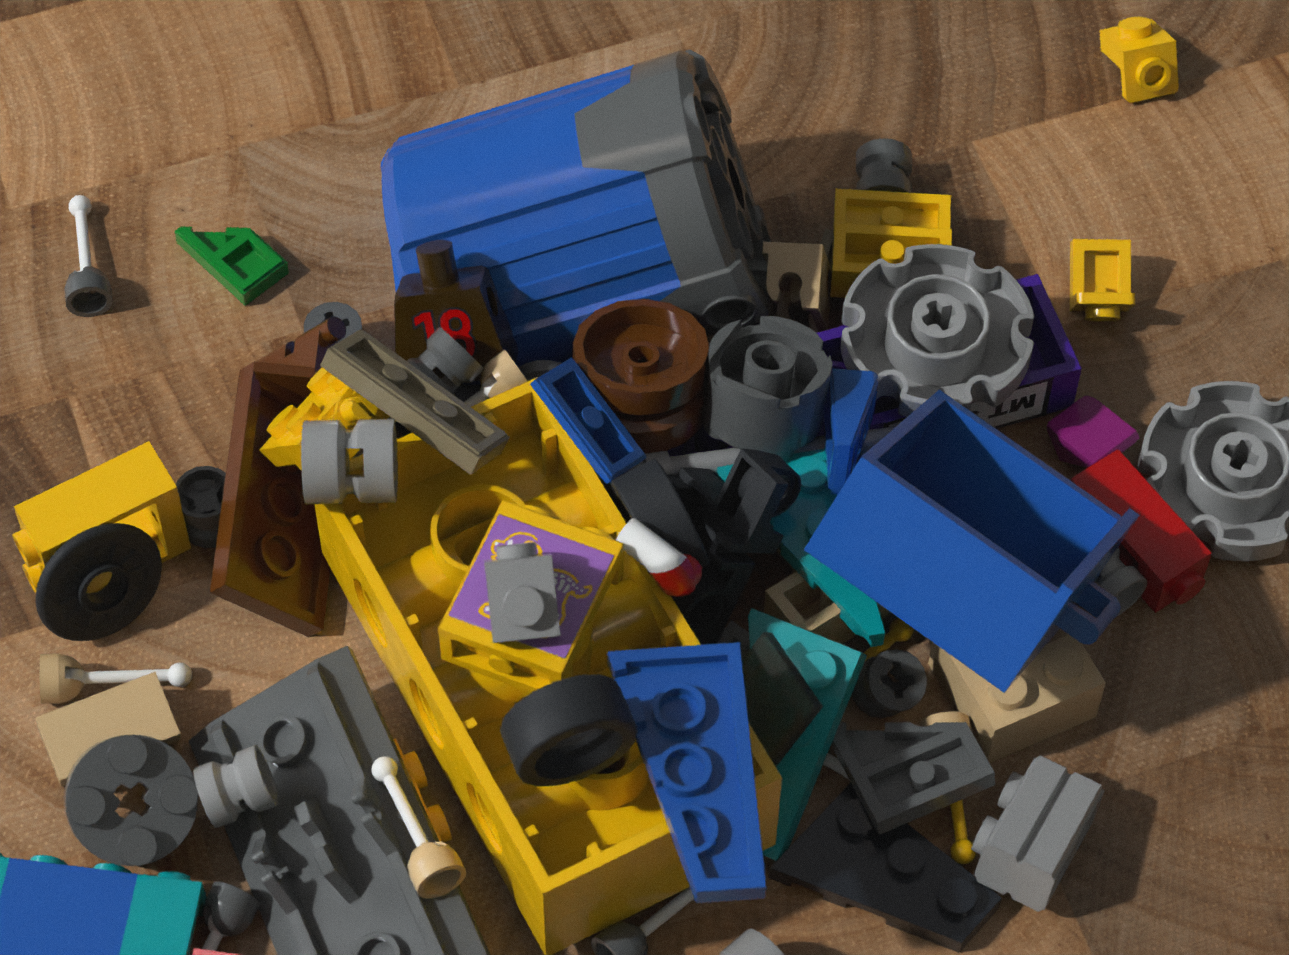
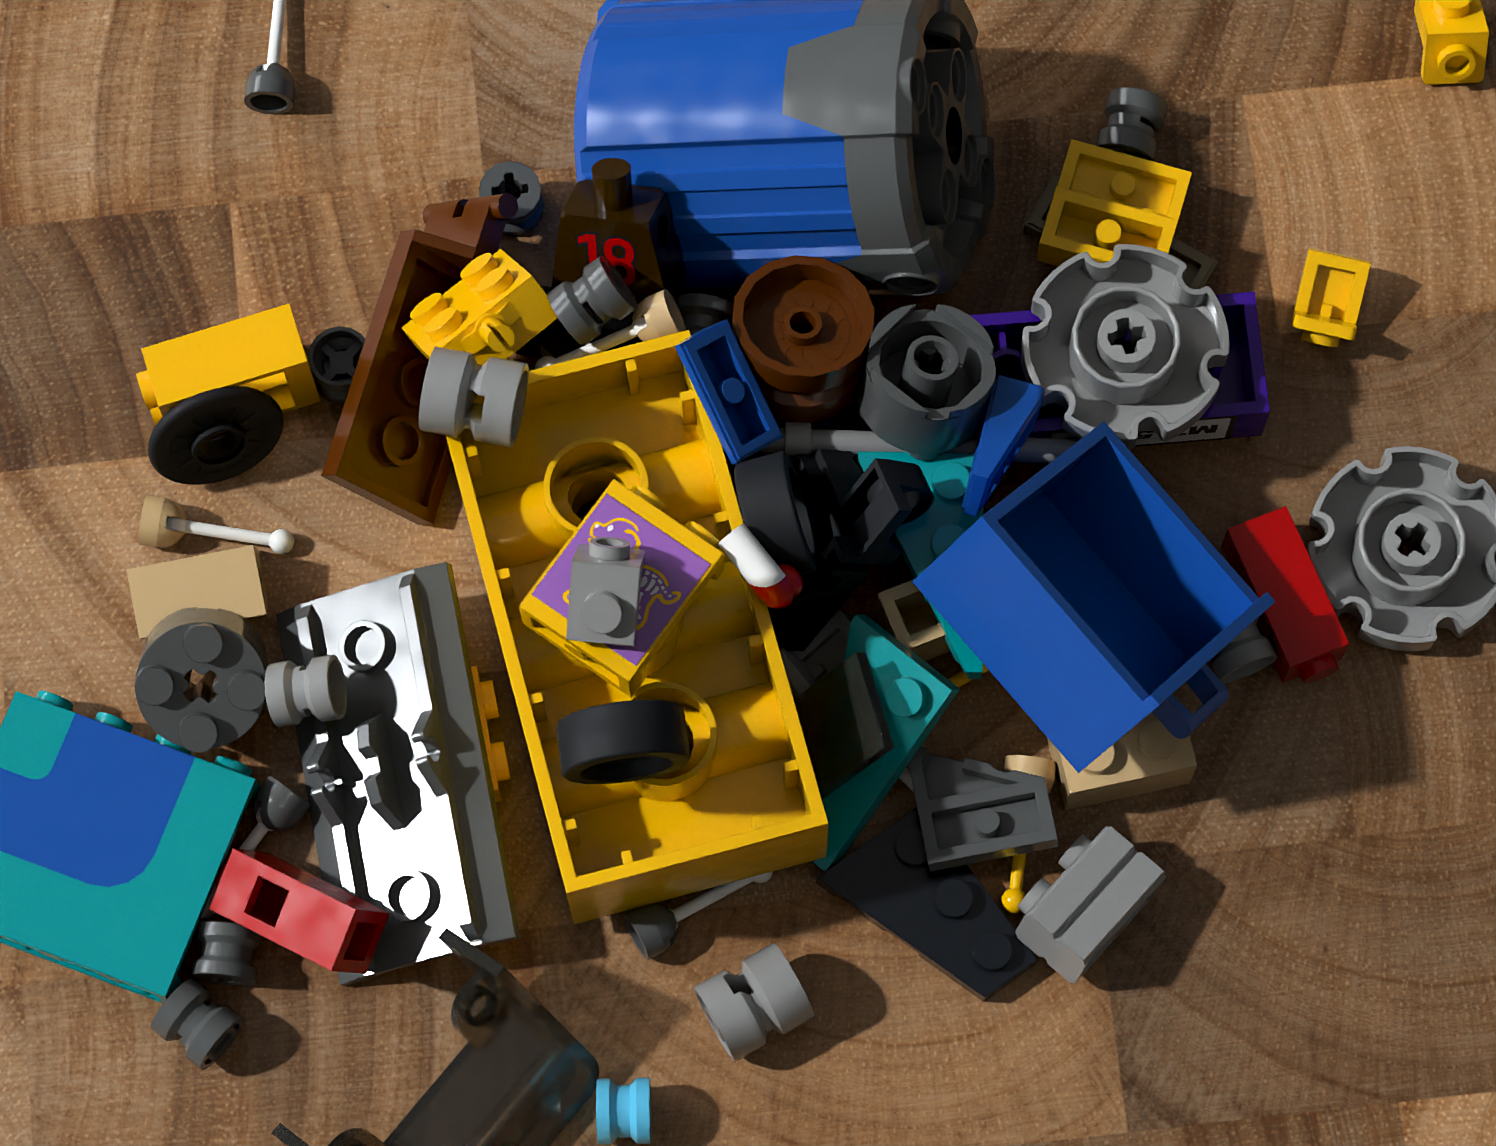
camera: 15 degrees right, 15 degrees up
green tile [174,226,289,306] -> none
dark tan tile [320,329,510,475] -> none
tan hinge [372,756,466,899] -> none
blue wing [607,642,766,903] -> none
tan hinge [763,242,831,333] -> none
dark grey wheel [852,649,927,719] -> none
magenta slope [1046,395,1140,468] -> none

